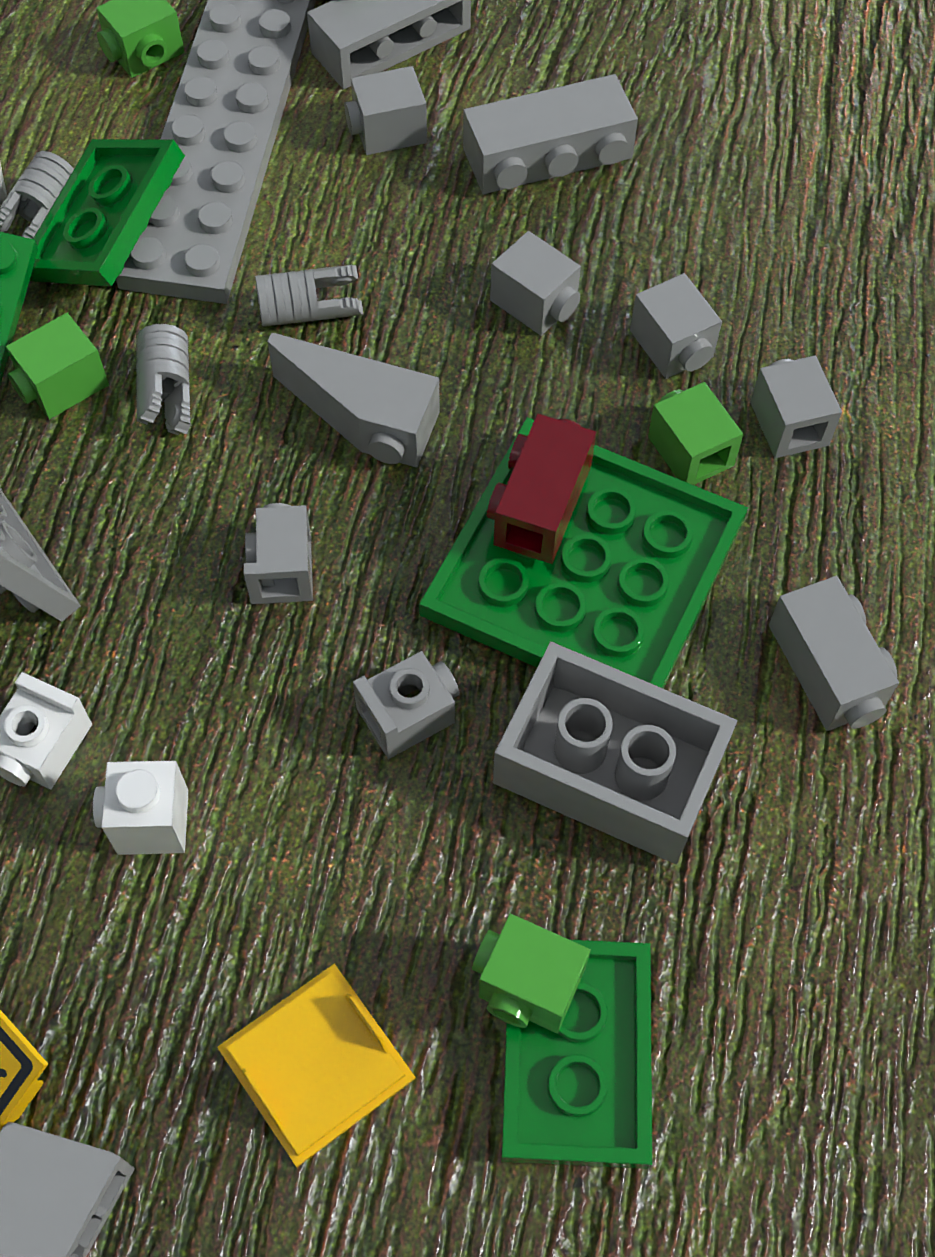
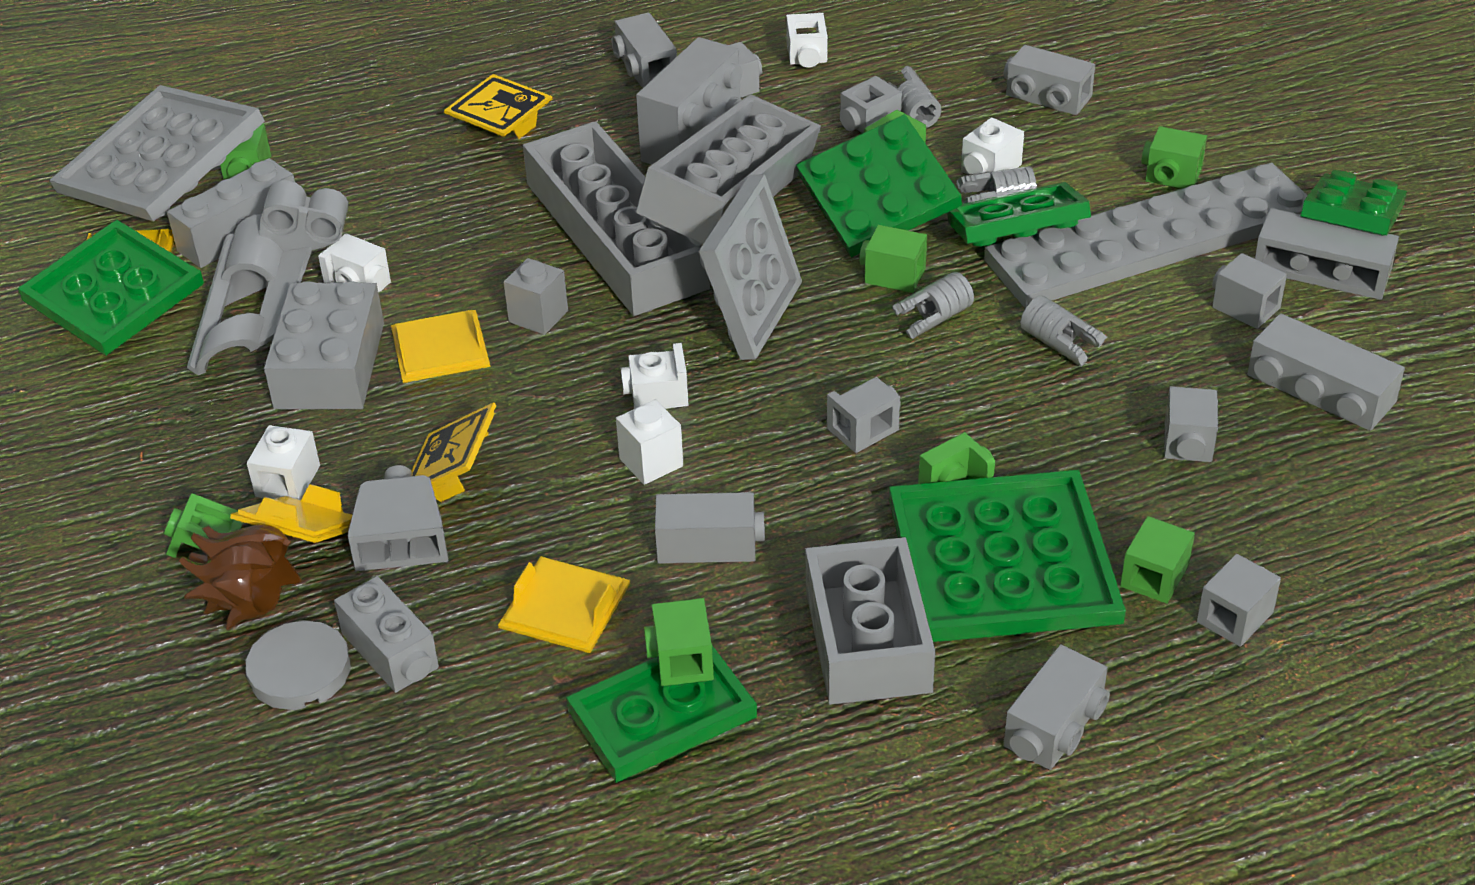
camera: 60 degrees right, 20 degrees down
light grey slope [267,333,440,468] -> none
light grey brick [353,651,460,759] -> none
dark red brick [487,413,596,564] -> none
light grey brick [630,273,722,379] -> none
none -> light grey brick [655,492,765,564]
none -> bright green bracket [918,432,995,484]

